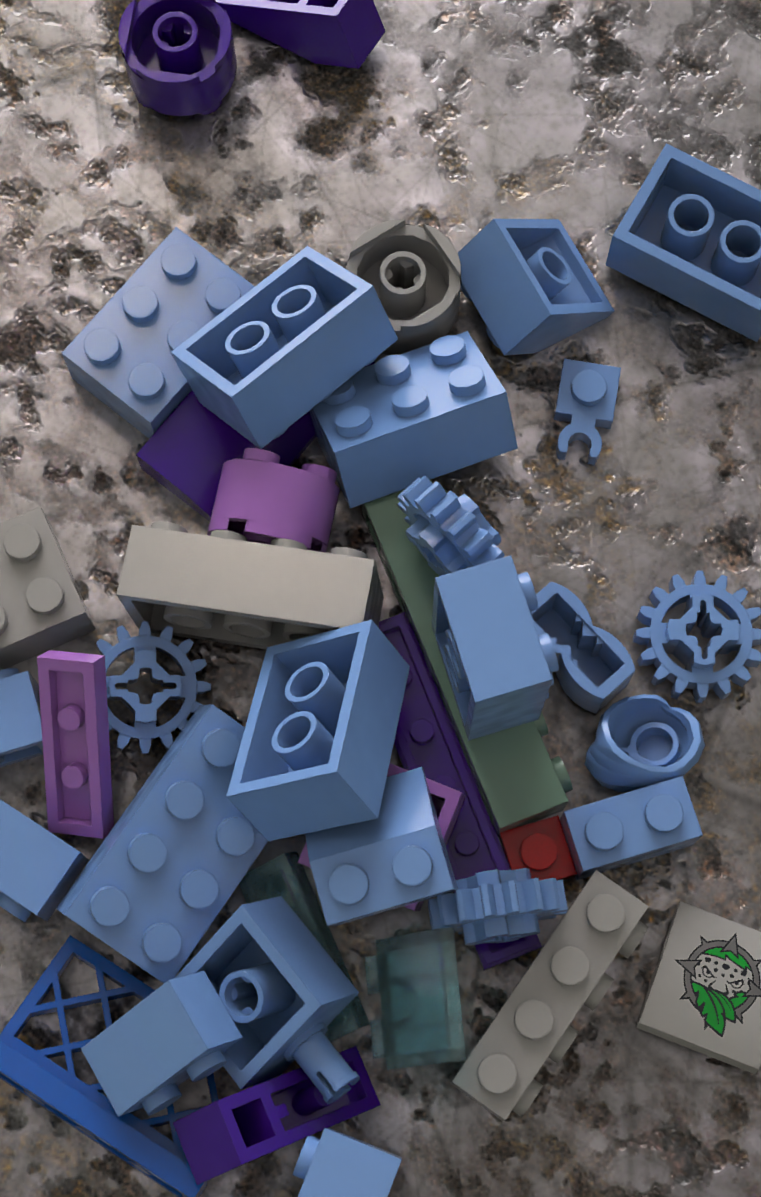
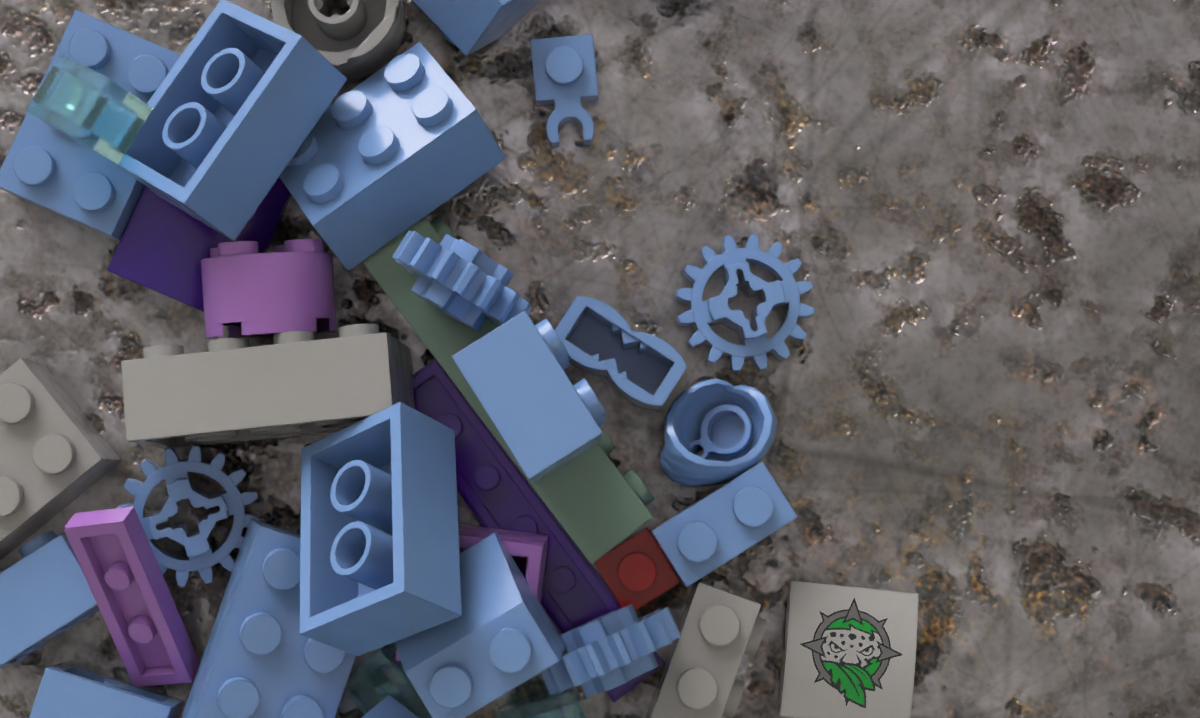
camera: 20 degrees left, 10 degrees up
none -> clear light blue brick [26,54,153,165]

